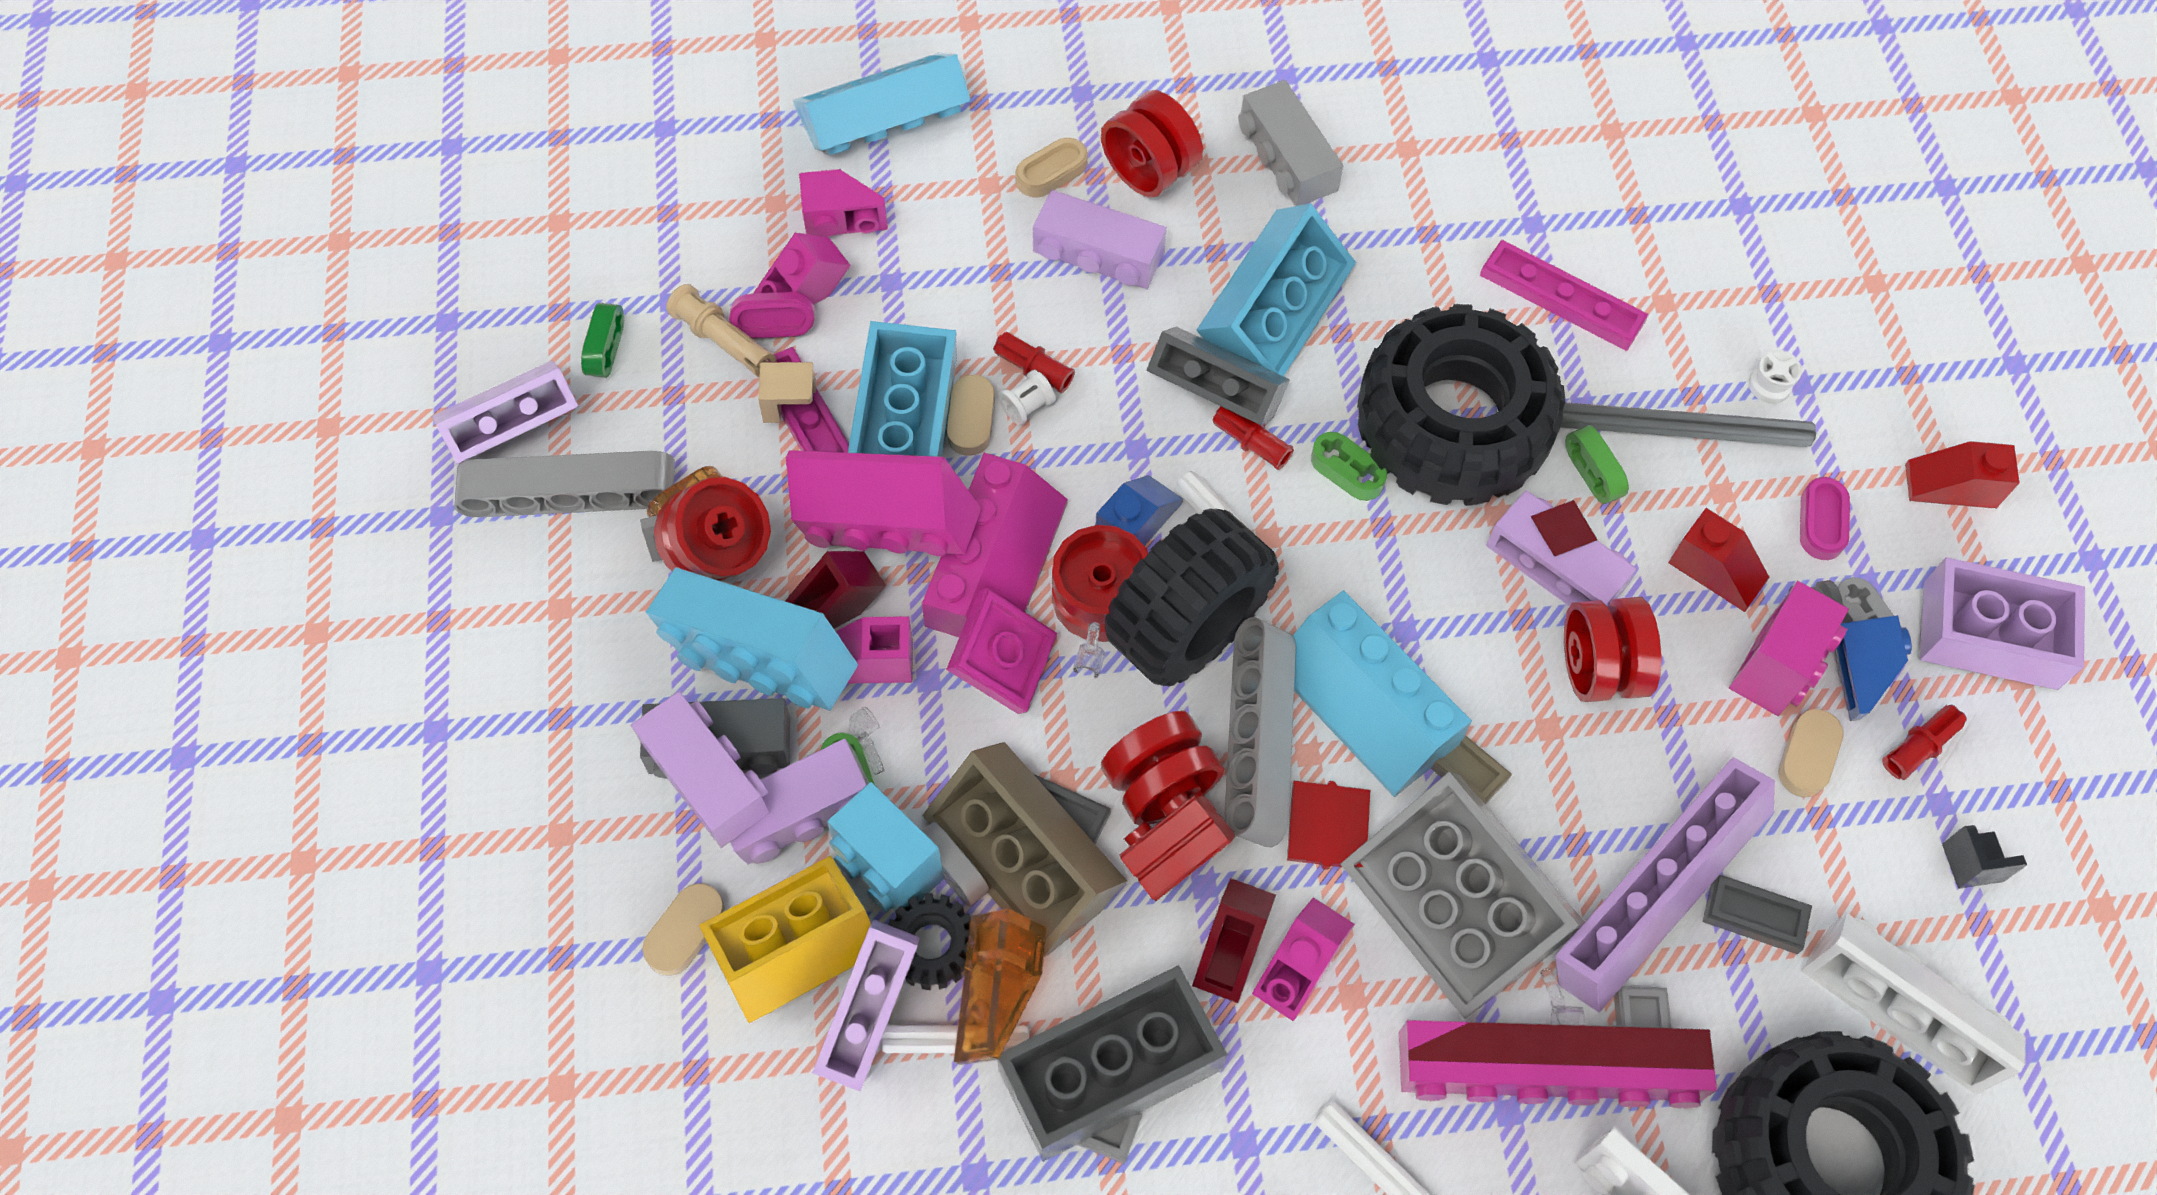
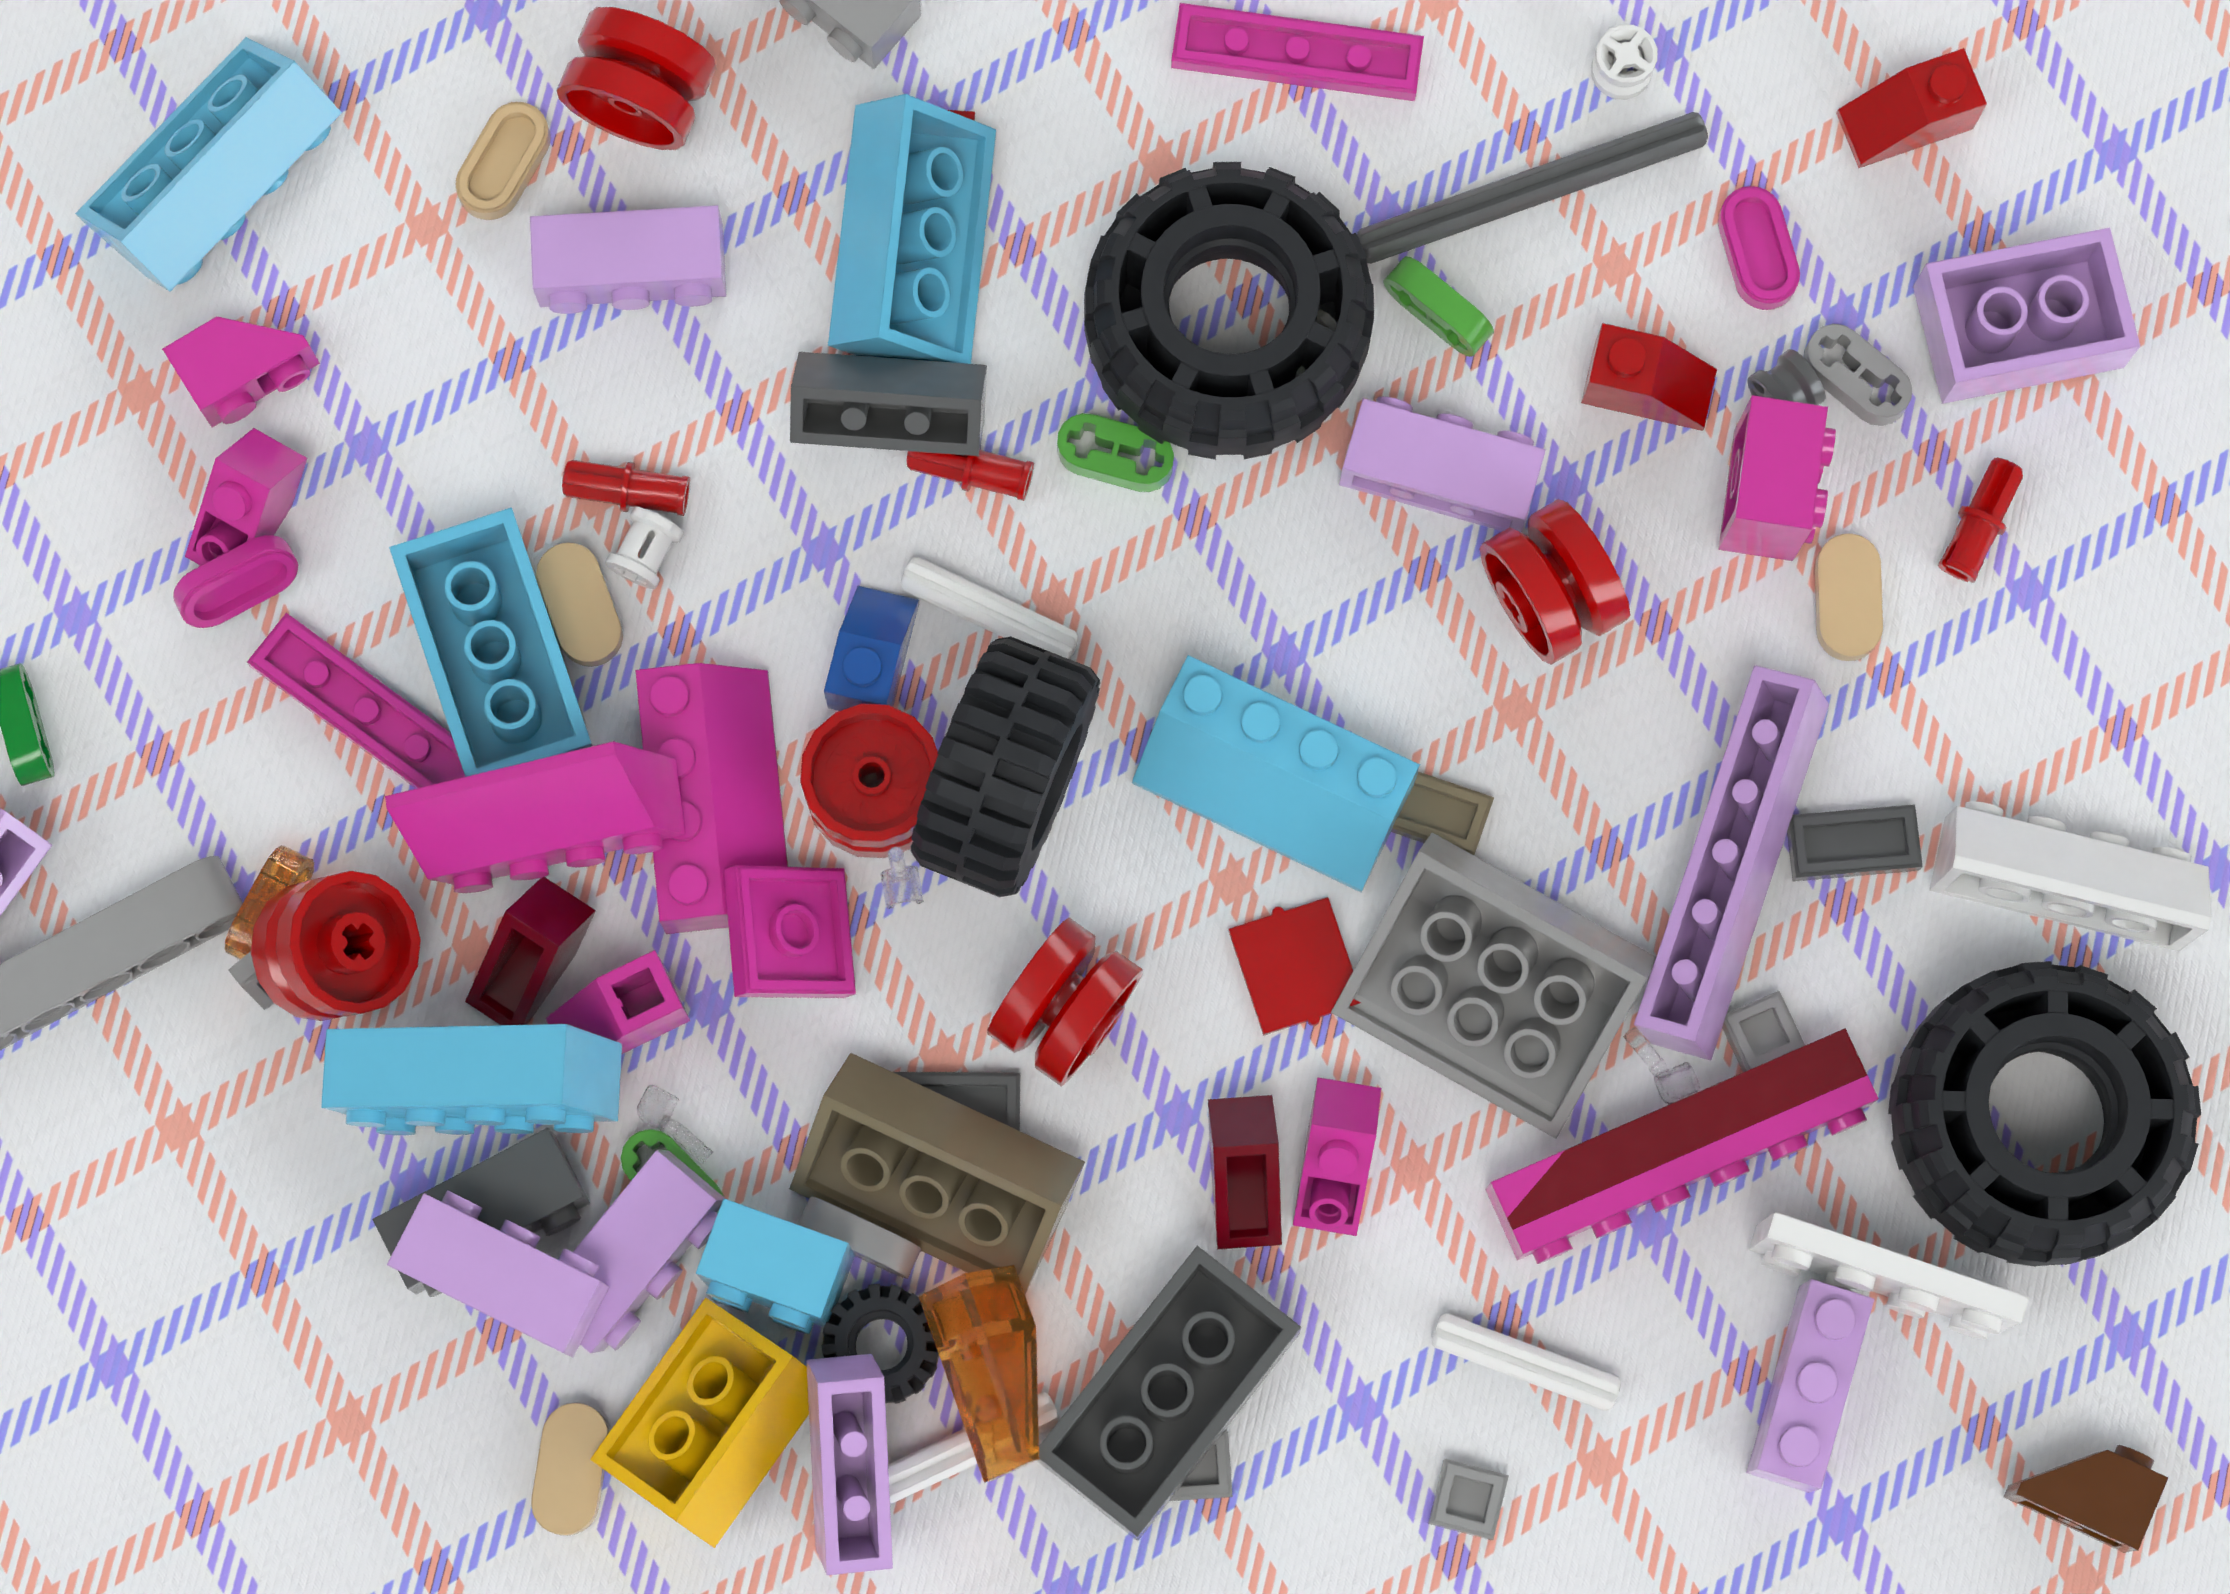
camera: 25 degrees left, 15 degrees up
tan pin [666,284,776,377] -> none
tan panel [758,362,816,423] -> none
brick [1119,790,1235,901] -> none
light grey beam [1224,617,1296,847] -> none
dark red sticker [1531,500,1598,557] -> none
blue slope [1835,615,1912,721] -> none
black panel [1942,825,2027,889] -> none

